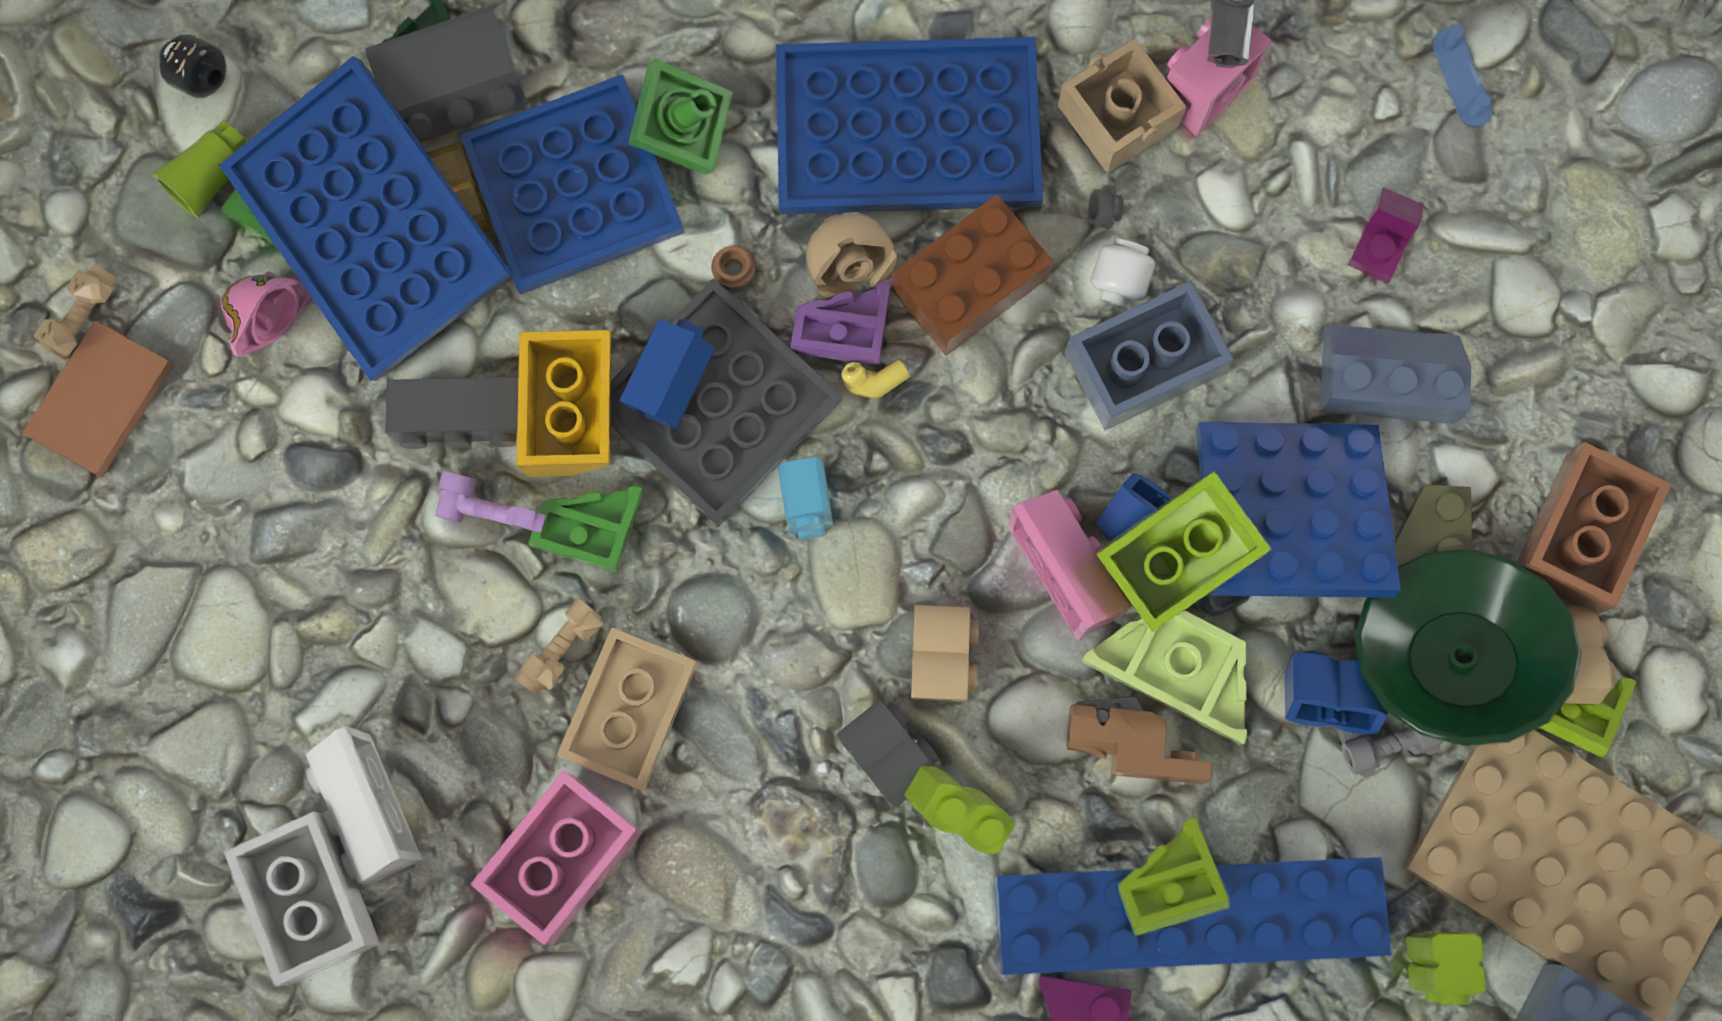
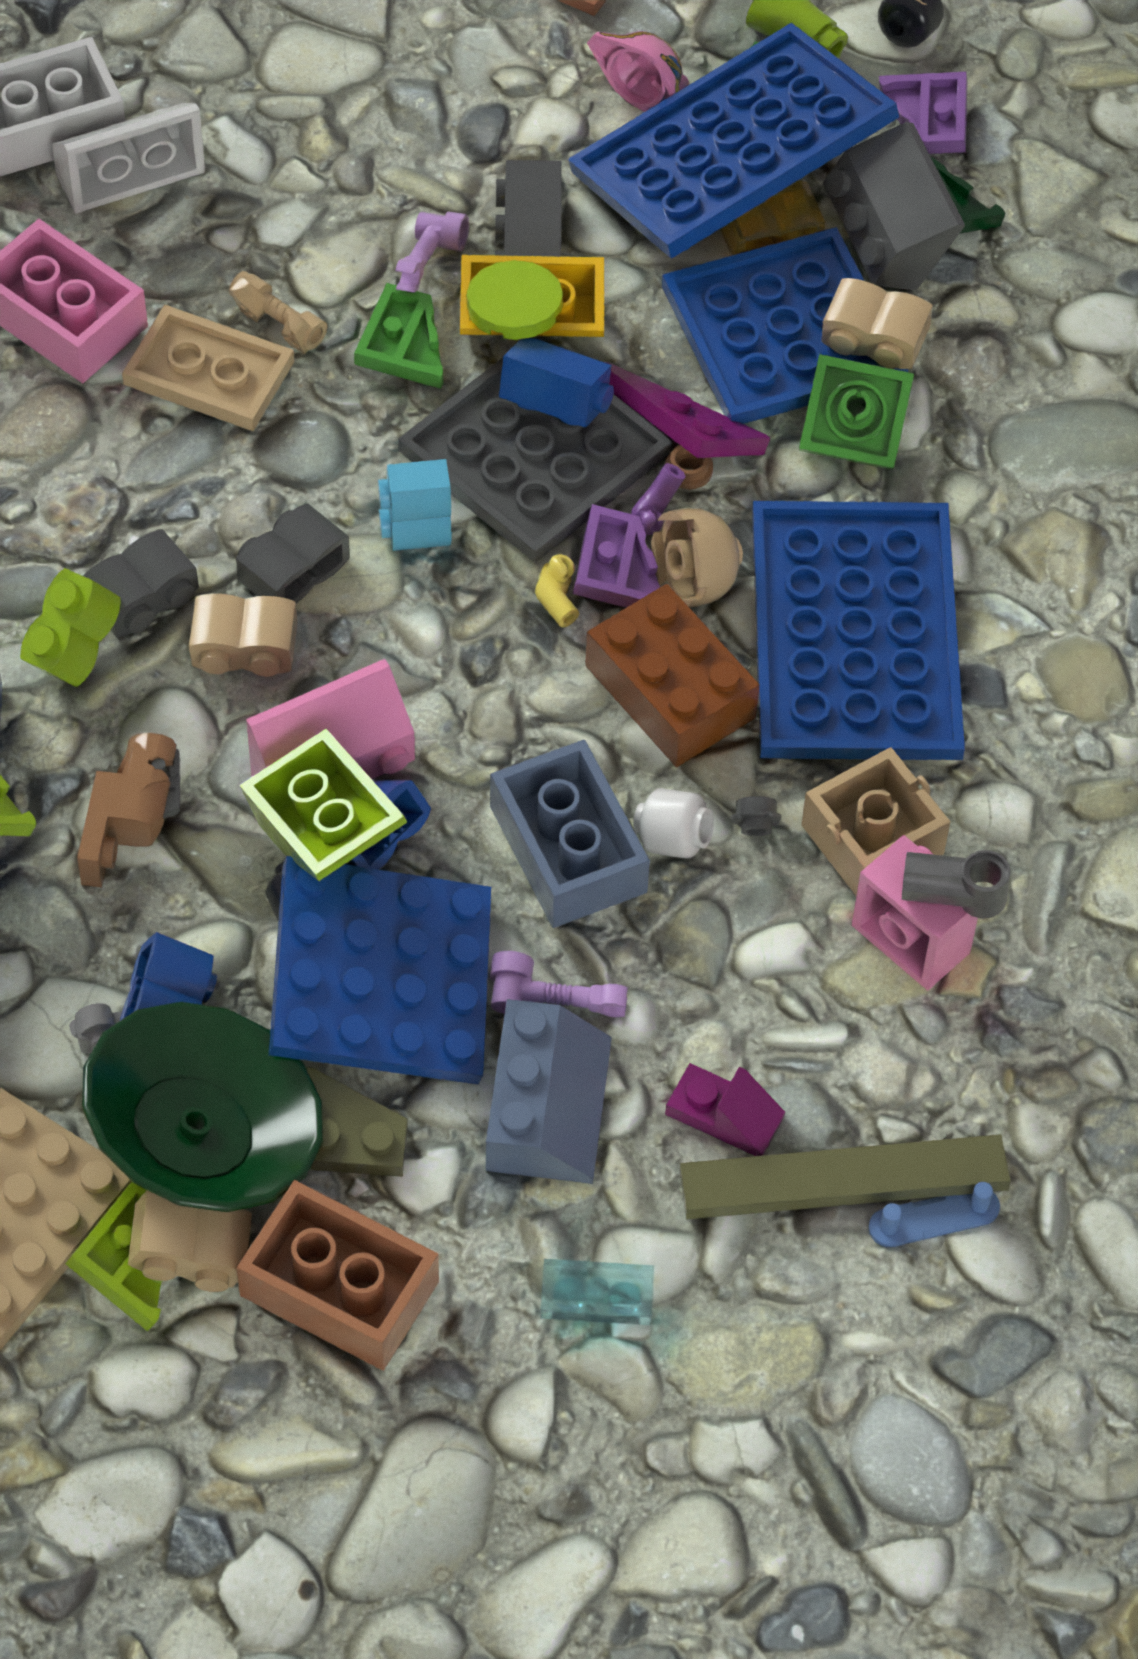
camera: 85 degrees right, 20 degrees down
yellowish green wing [1081,610,1247,746] -> none
none -> dark grey brick [236,503,350,604]
none -> lime tile [466,260,563,340]
none -> lavender brick [490,951,628,1017]
none -> clear light blue plate [540,1259,654,1325]
none -> magenta wing [605,362,770,458]
none -> medium lavender arm [631,463,685,535]
none -> olive tile [679,1134,1011,1220]
none -> tan brick [822,278,933,369]
none -> medium lavender wing [879,71,968,154]

